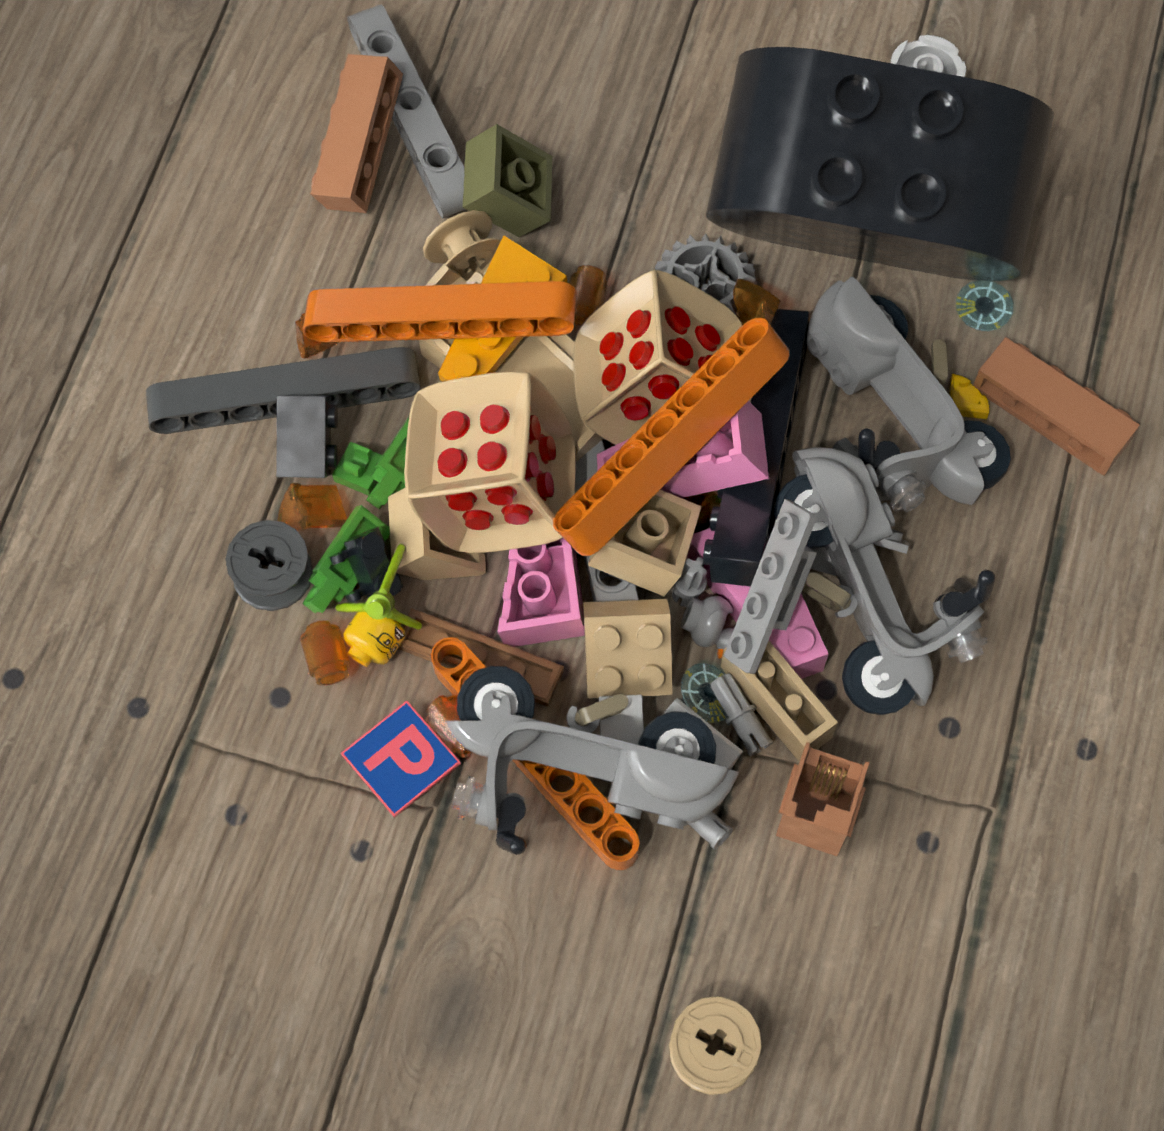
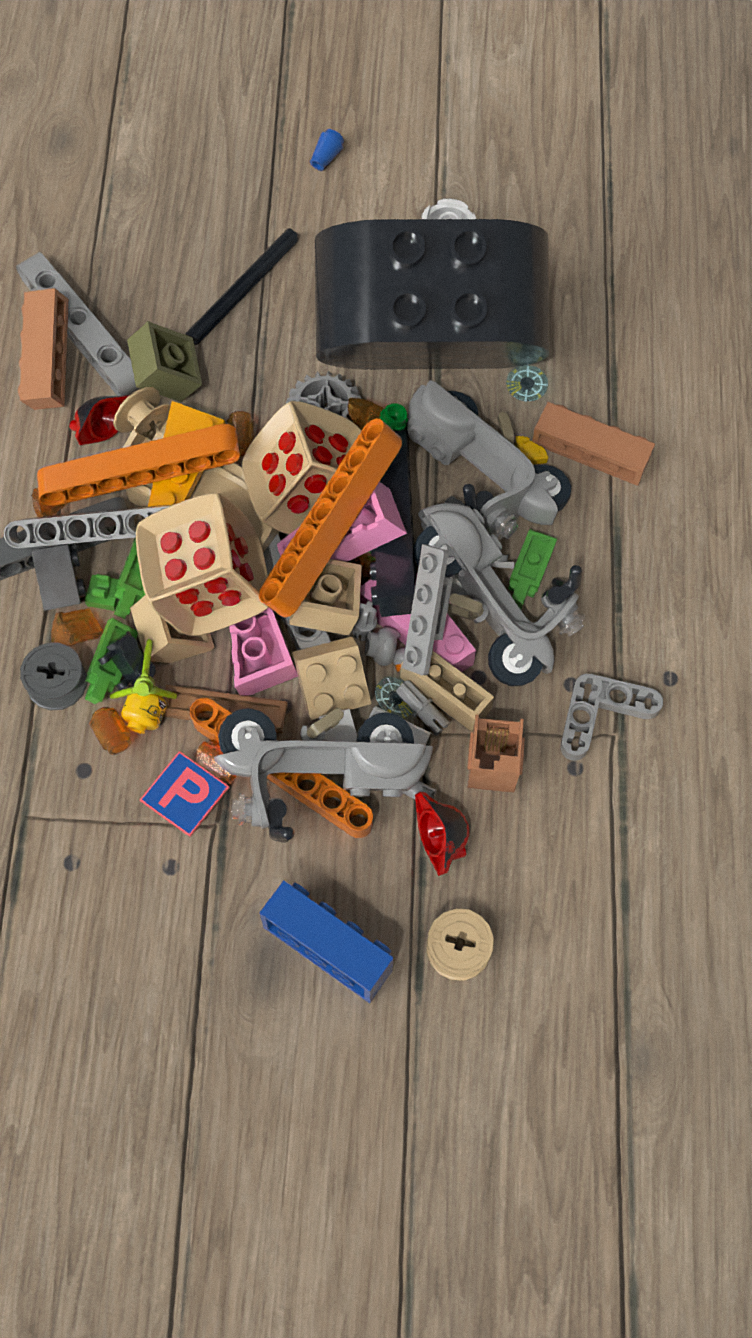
camera: 15 degrees left, 0 degrees up
none -> light grey beam [4,504,175,548]
none -> red hat [69,395,130,446]
none -> black axle [186,228,298,345]
none -> blue brick [259,880,394,1004]
none -> green plate [379,403,408,431]
none -> red hat [415,792,469,876]
none -> bright green hinge [508,529,557,610]
none -> light grey beam [560,674,663,761]

